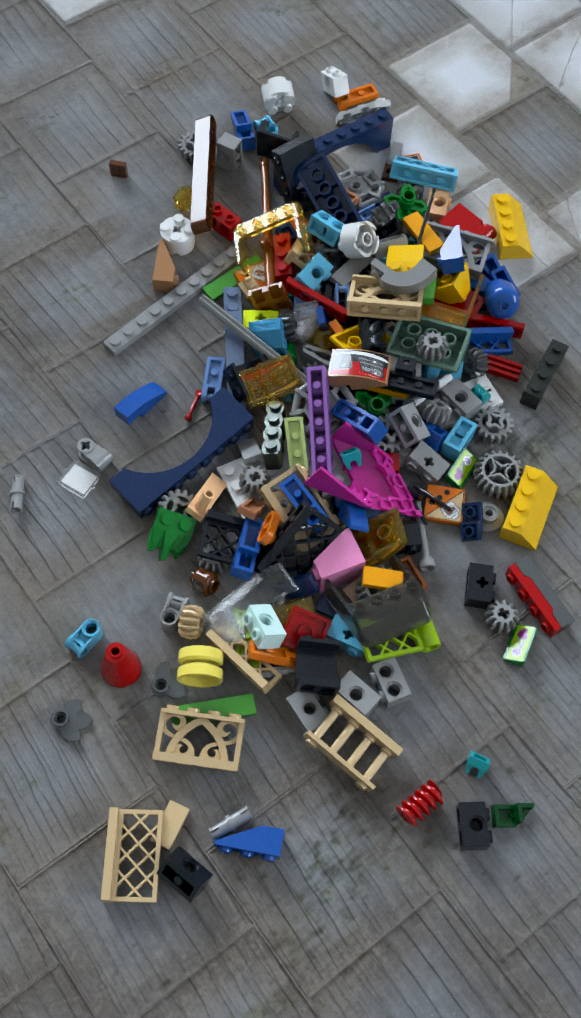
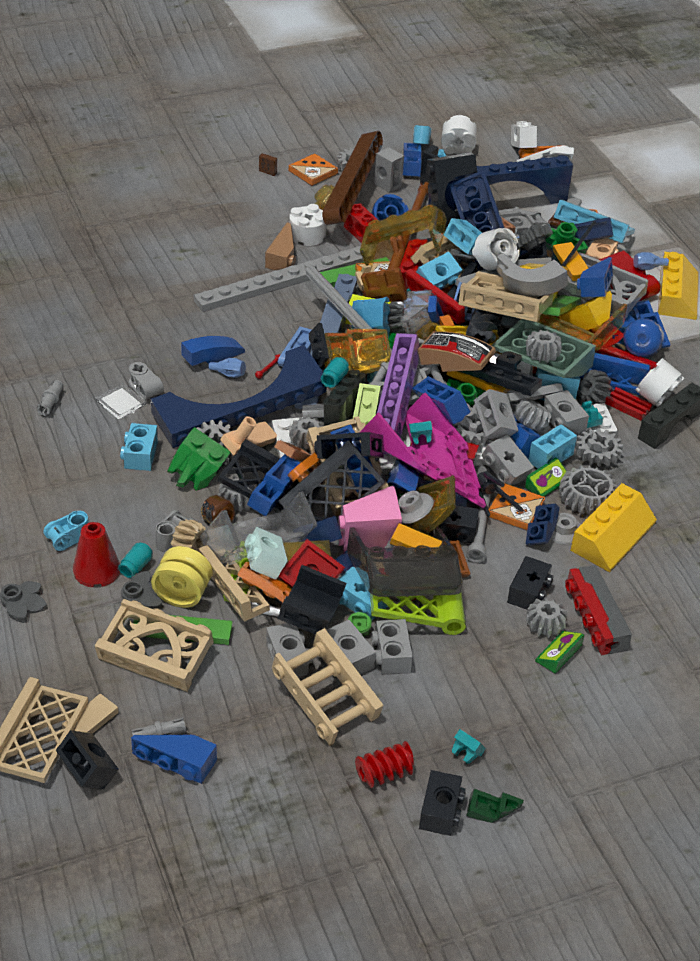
camera: 15 degrees right, 20 degrees down
none -> teal piece [118,542,153,579]
none -> medium azure brick [120,423,158,471]
none -> medium blue piece [209,358,246,378]
none -> orange tile [288,153,338,185]
none -> black panel [314,432,384,460]
none -> teal piece [321,357,349,388]
none -> bright green tile [348,612,372,637]
none -> blue cylinder [371,194,409,233]
none -> light grey piece [398,491,434,524]
none -> medium azure piece [413,125,431,144]
none -> dark blue tile [574,217,614,242]
none -> medium blue piece [633,252,669,270]
none -> white brick [636,358,684,407]

